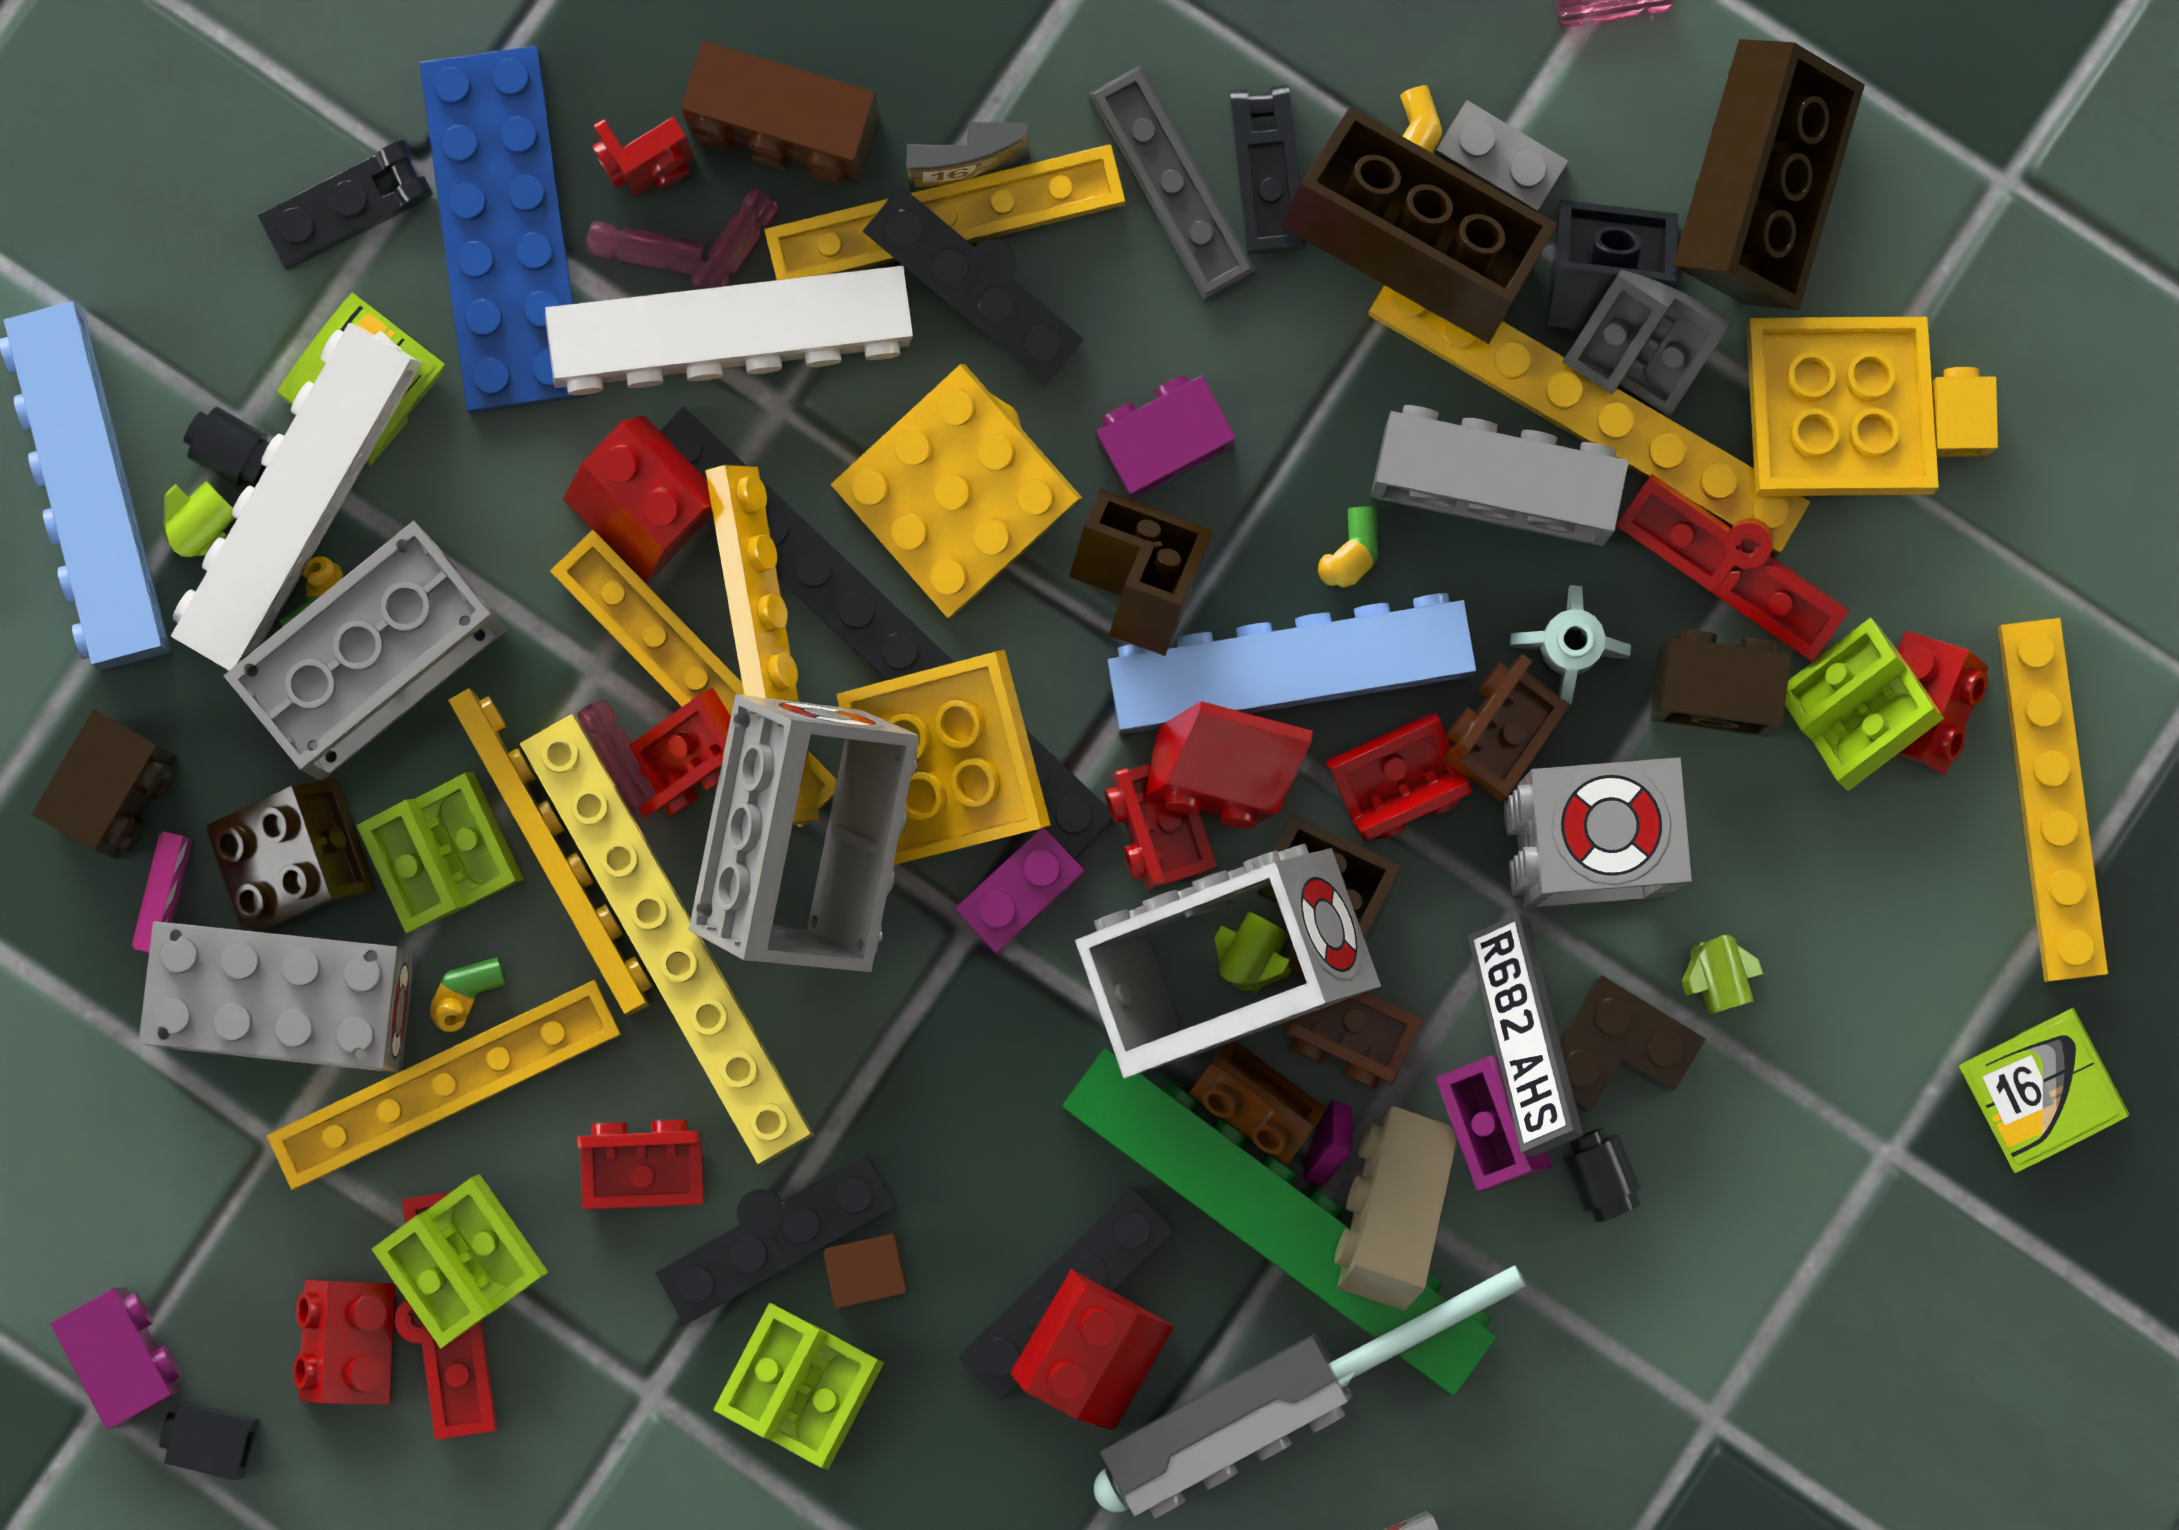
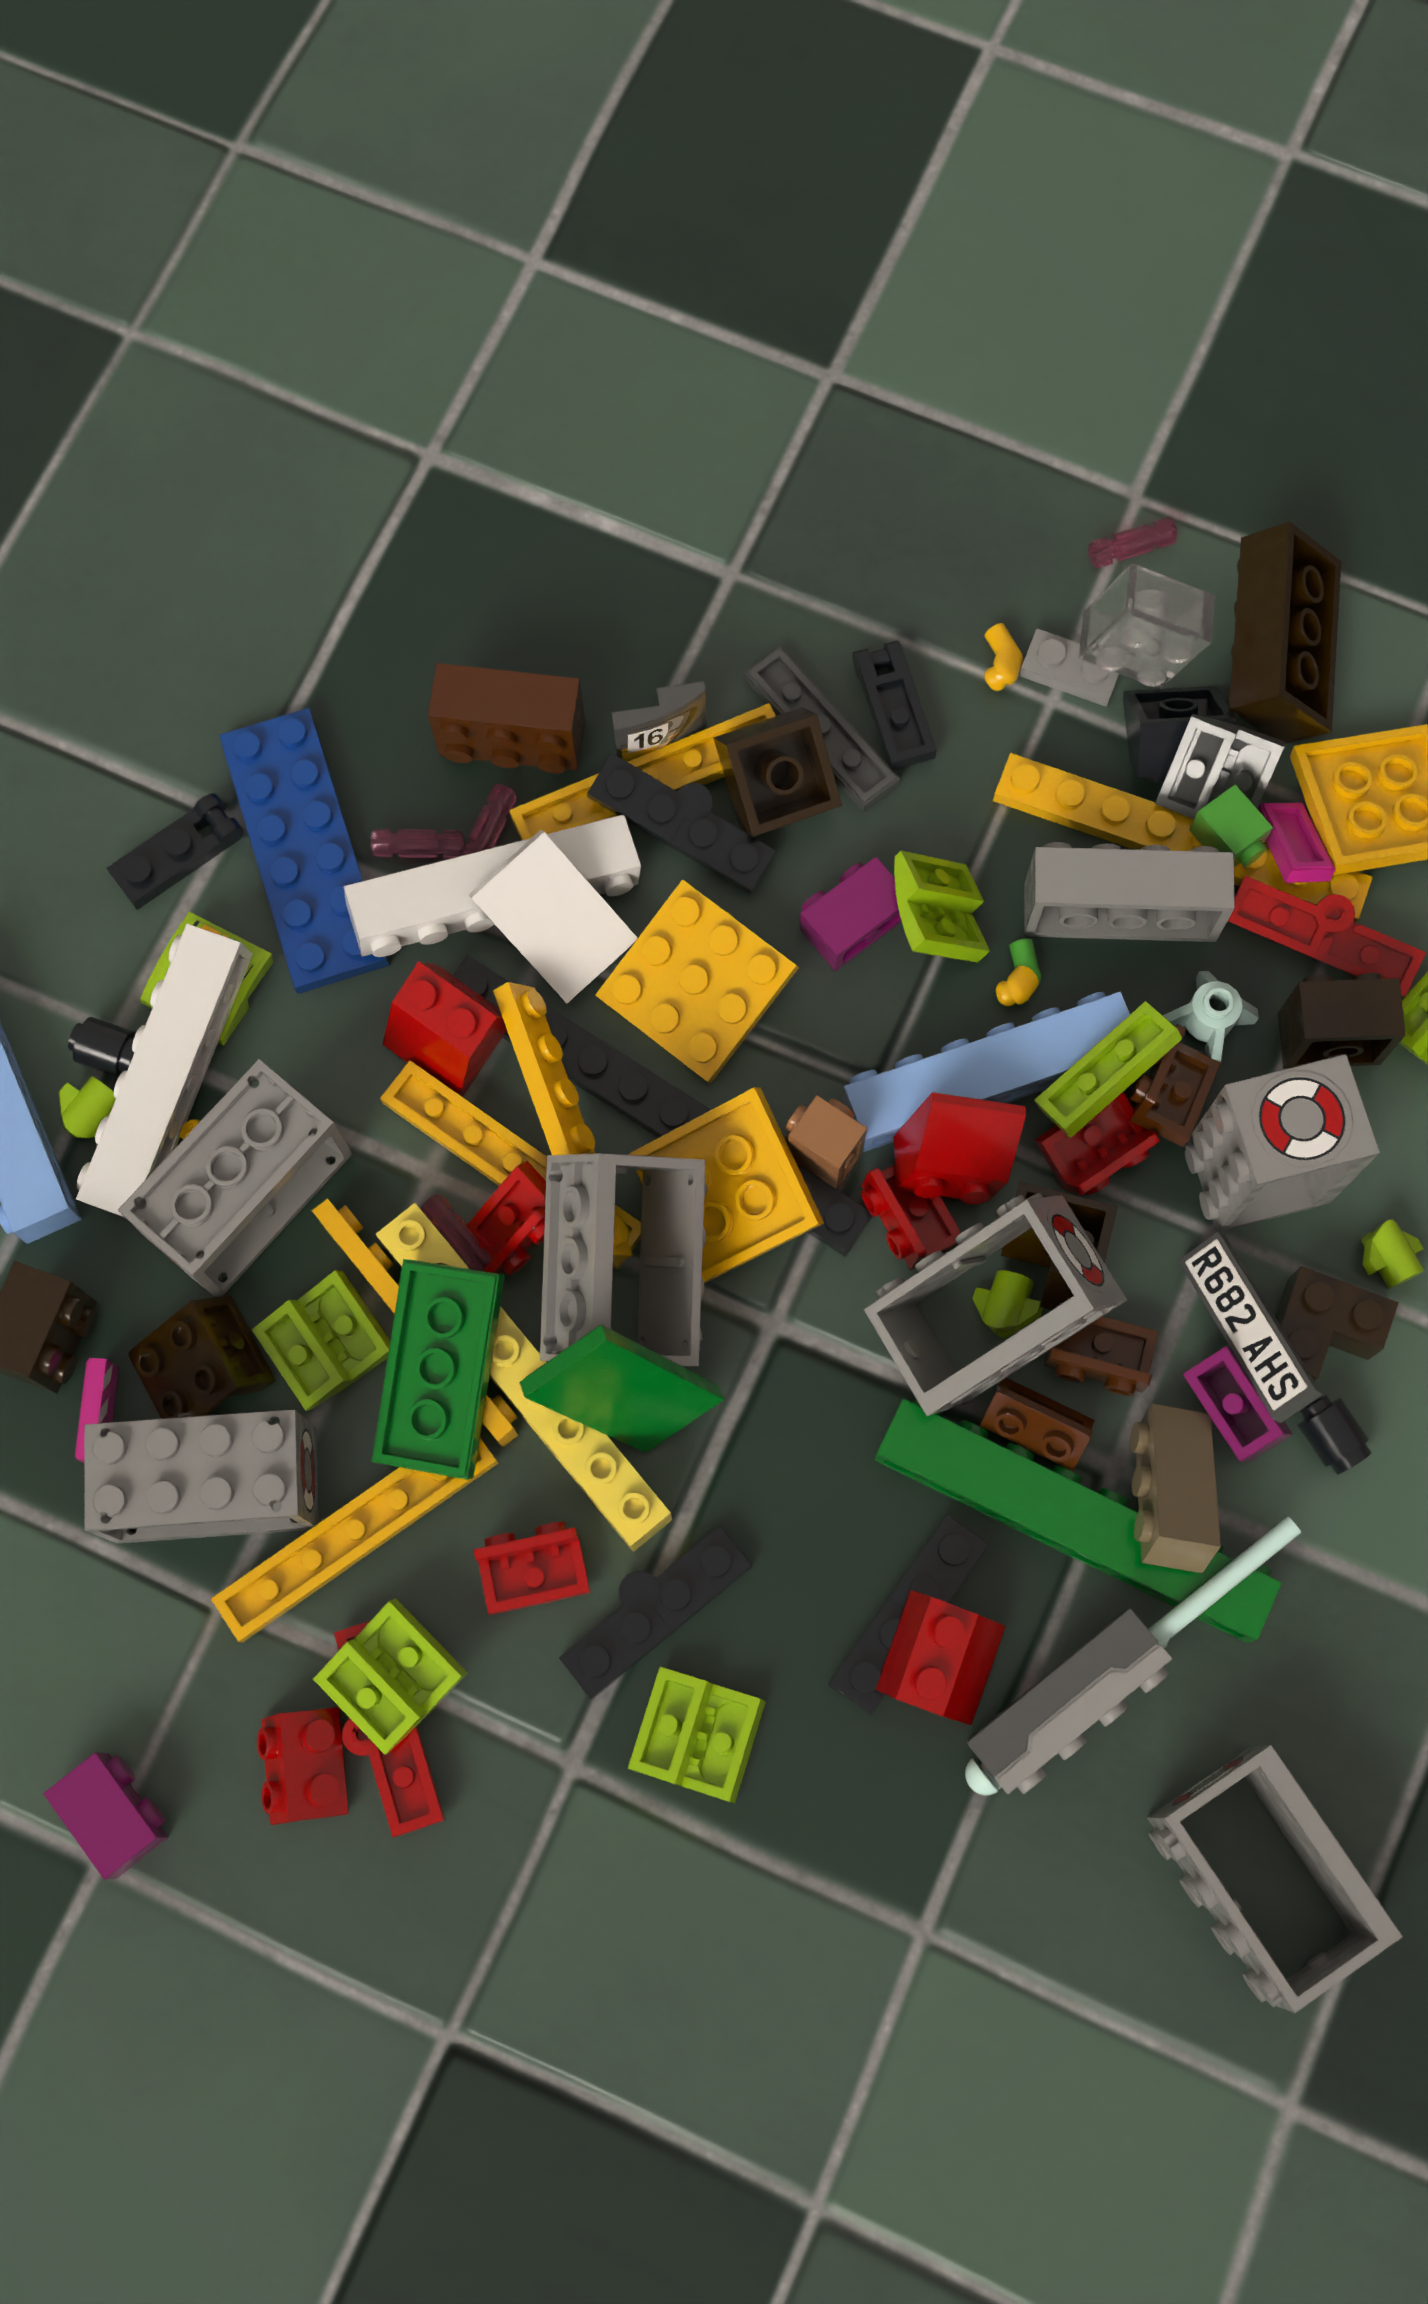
camera: 10 degrees left, 10 degrees down
black brick [159,1402,259,1480] -> none
arm [430,957,507,1033] -> none
red bracket [592,116,695,197] -> none
reddish brown panel [824,1233,909,1309] -> none
magenta brick [955,828,1085,957] -> none
dark brown brick [1069,489,1213,656] -> none
dark brown brick [1281,107,1558,344] -> none
magenta tile [1304,1100,1353,1186] -> none
none -> green tile [371,1259,505,1480]
none -> white tile [469,830,638,1003]
none -> green tile [519,1325,725,1453]
none -> dark brown brick [713,707,842,837]
none -> medium nougat brick [785,1095,867,1190]
none -> lime slope [894,850,990,963]
none -> lime plate [1034,1001,1182,1138]
none -> clear brick [1079,563,1215,689]
none -> bright green brick [1189,784,1273,867]
none -> dark pink tile [1257,803,1335,883]

